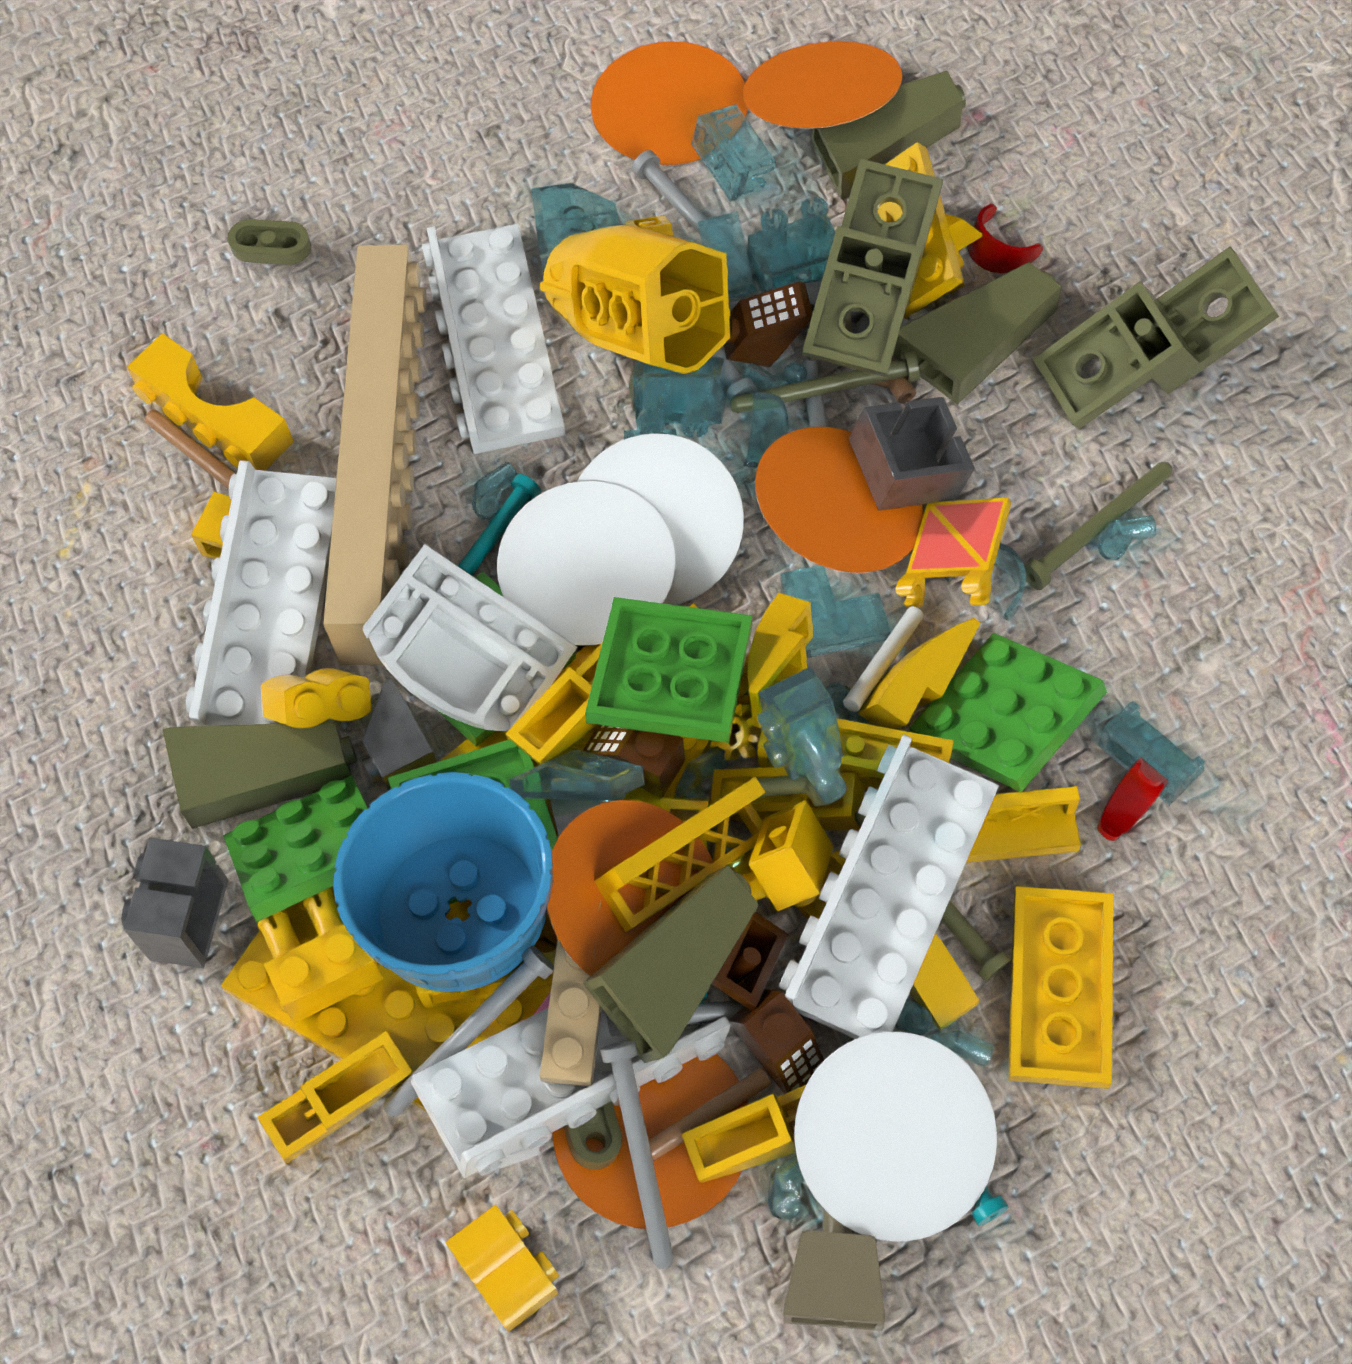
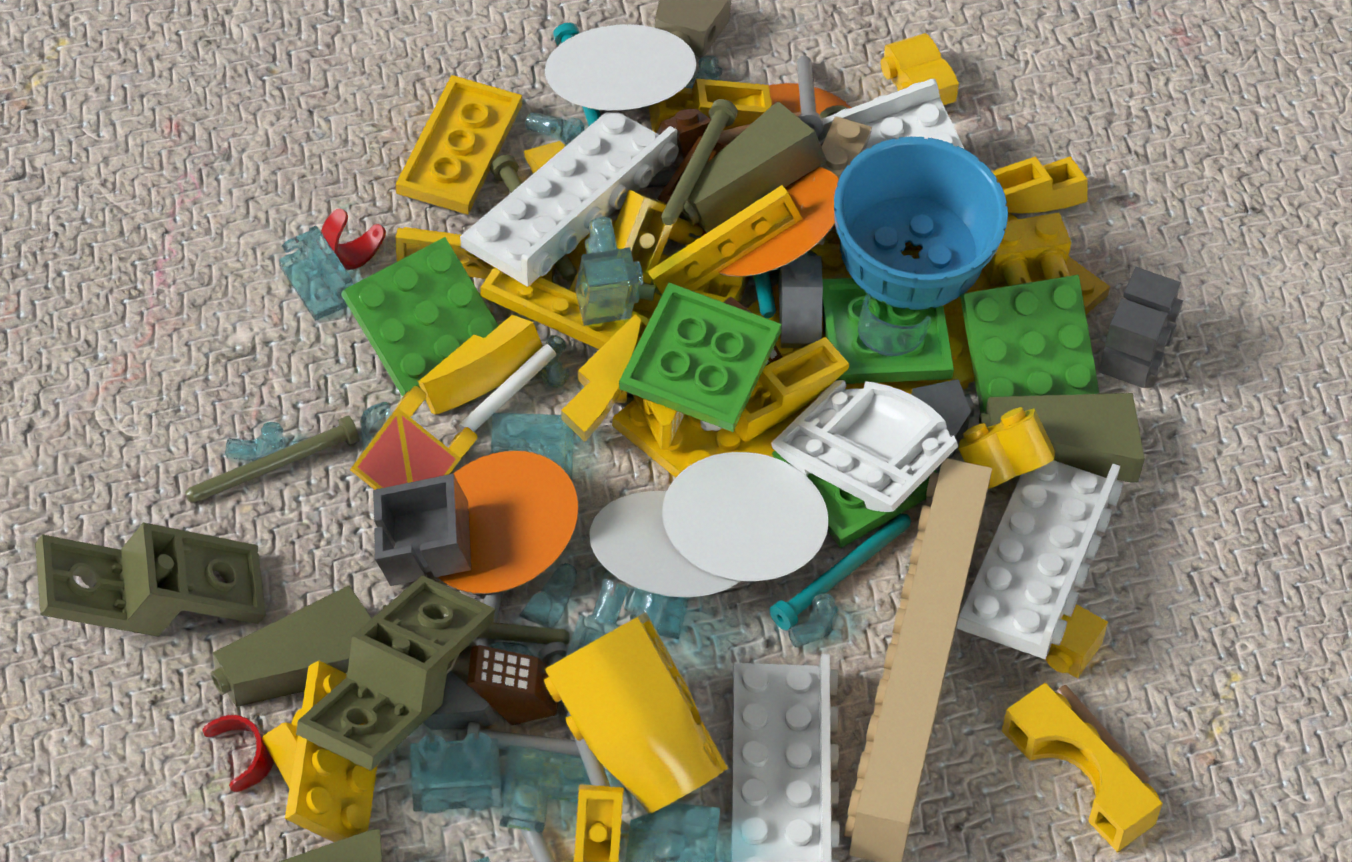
camera: 175 degrees left, 10 degrees down
clear light blue wing [509,749,645,802] -> none
none -> olive bar [661,99,738,225]

